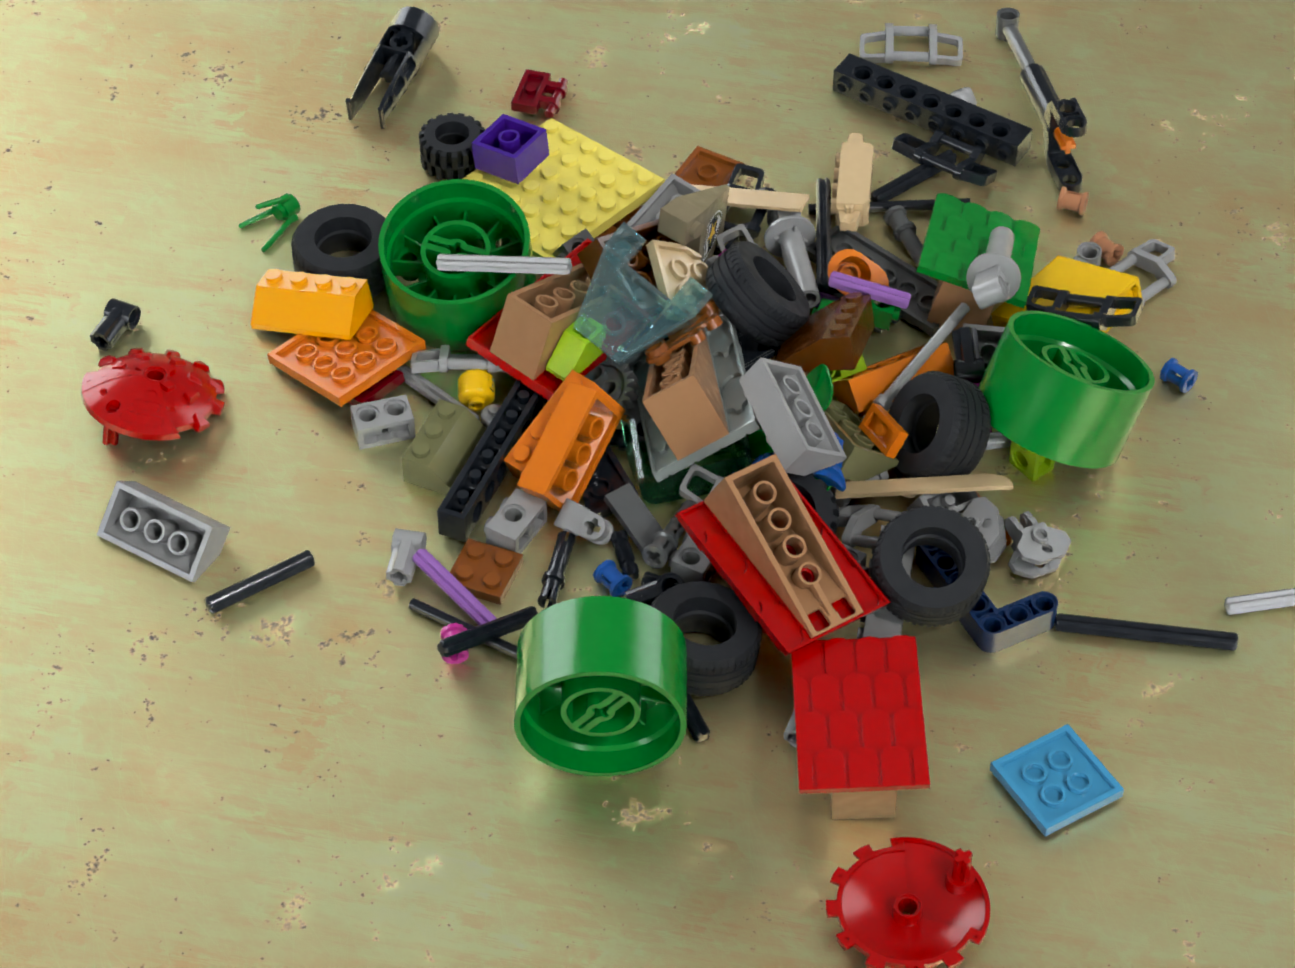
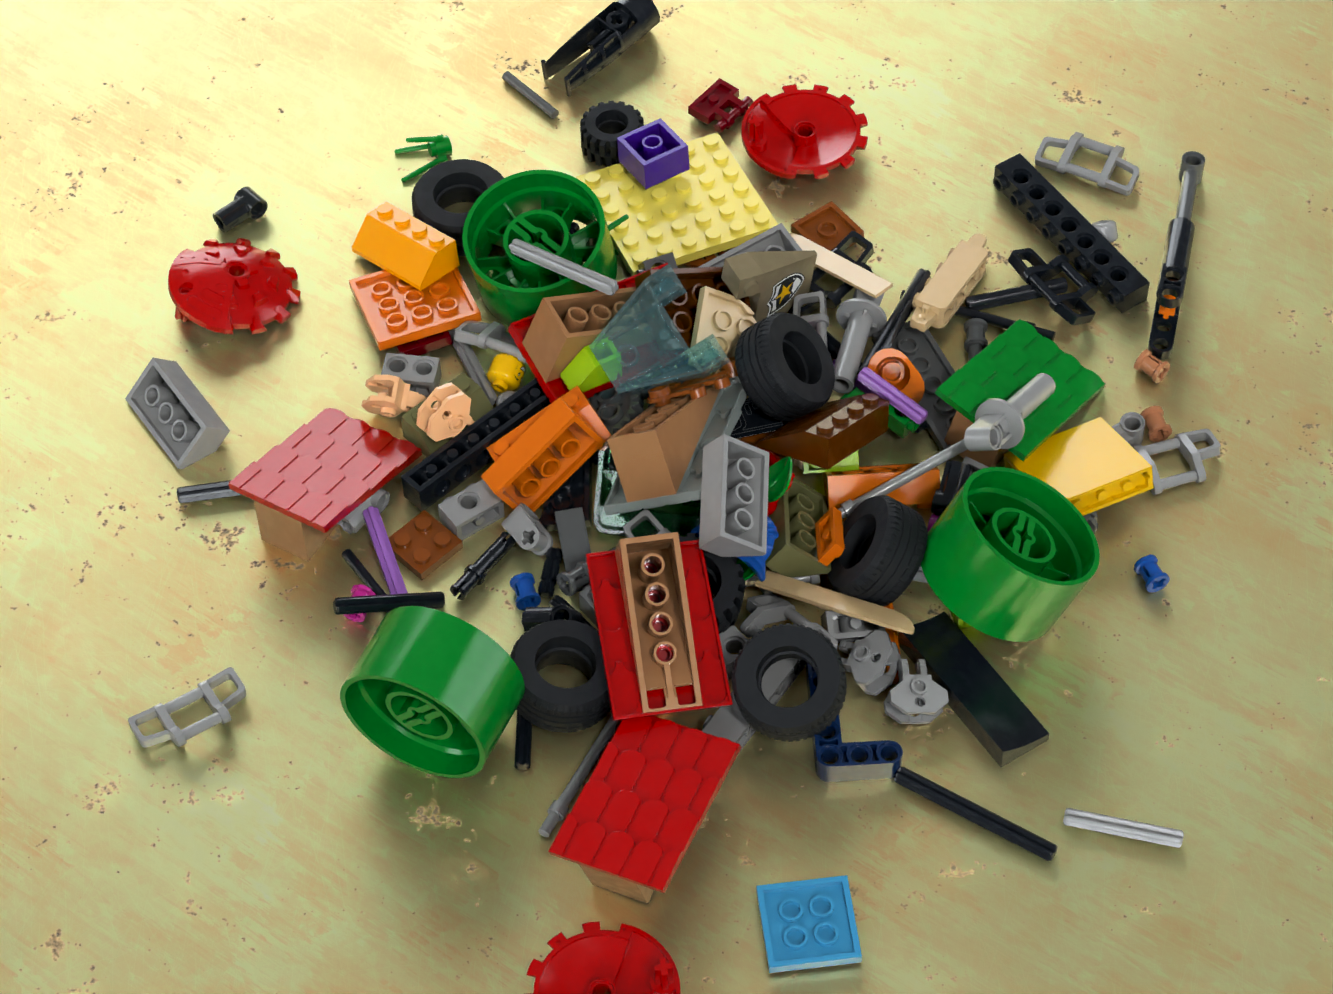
camera: 25 degrees right, 5 degrees up
black bar [1026,285,1143,331] -> none
none -> light grey bar [128,667,246,748]
none -> piece [229,408,422,562]
none -> light nougat hinge [361,375,427,417]
none -> light nougat hinge [416,382,475,442]
none -> dark grey bar [502,71,559,119]
none -> light grey bar [538,715,622,837]
none -> red piece [741,84,868,179]
none -> black arch [898,611,1049,767]

